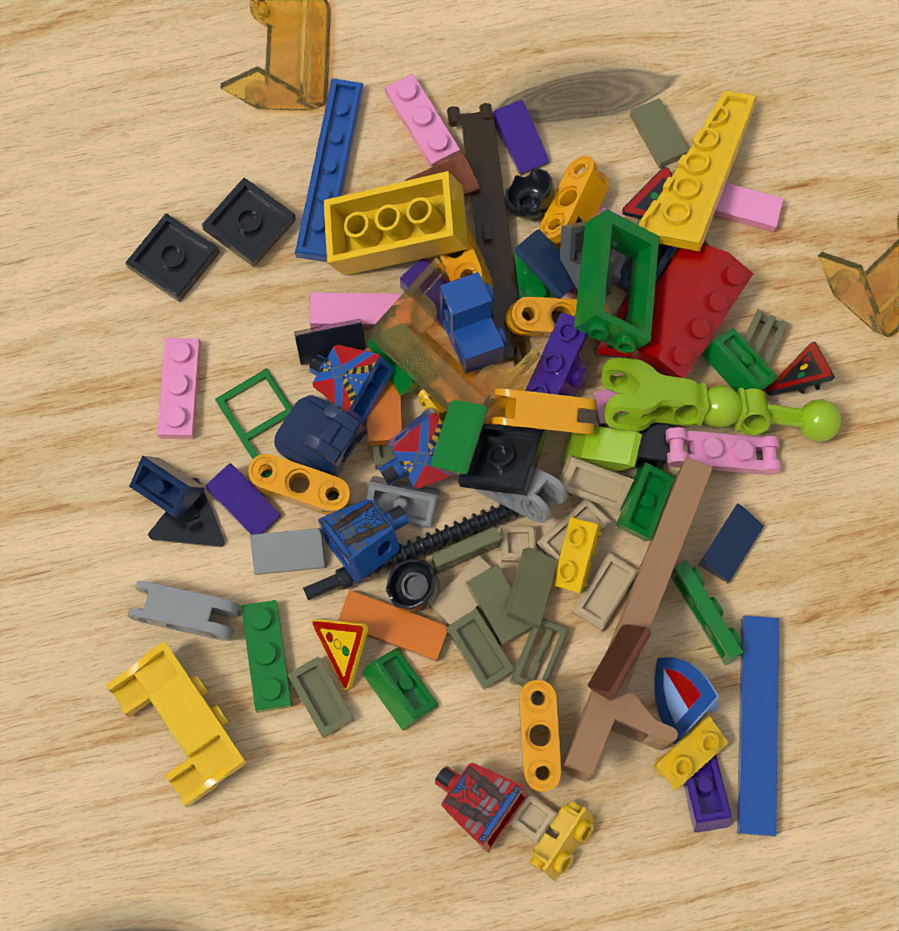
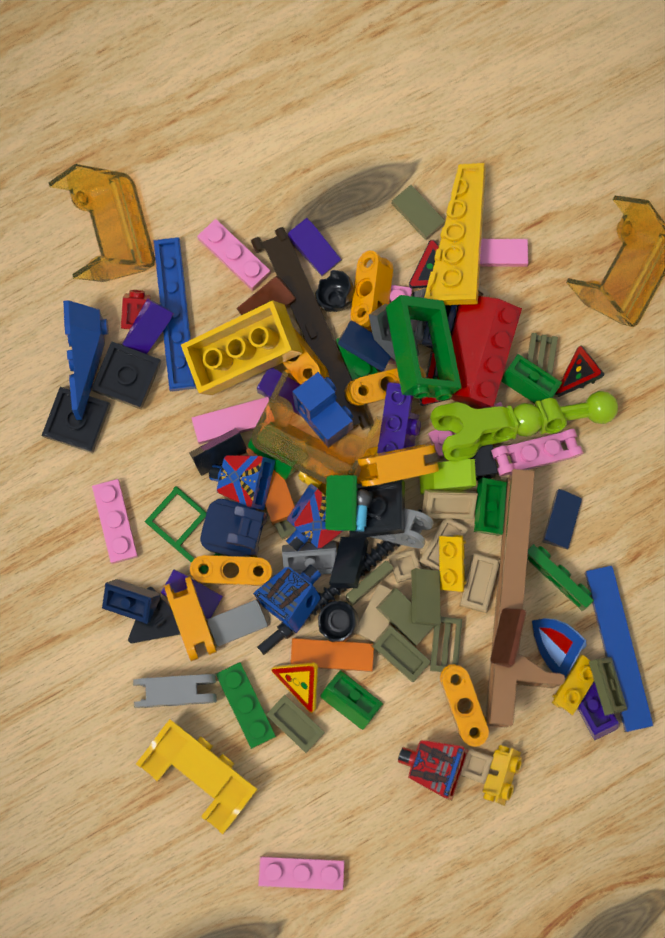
camera: 15 degrees left, 5 degrees up
none -> blue wedge [63,300,109,420]
none -> red bracket [121,290,151,329]
none -> dark purple slope [122,298,174,354]
none -> light orange piece [164,577,217,661]
none -> bright pink plate [259,857,344,890]
none -> black tile [329,537,369,588]
none -> piece [356,489,372,532]
none -> olive tile [589,657,627,716]

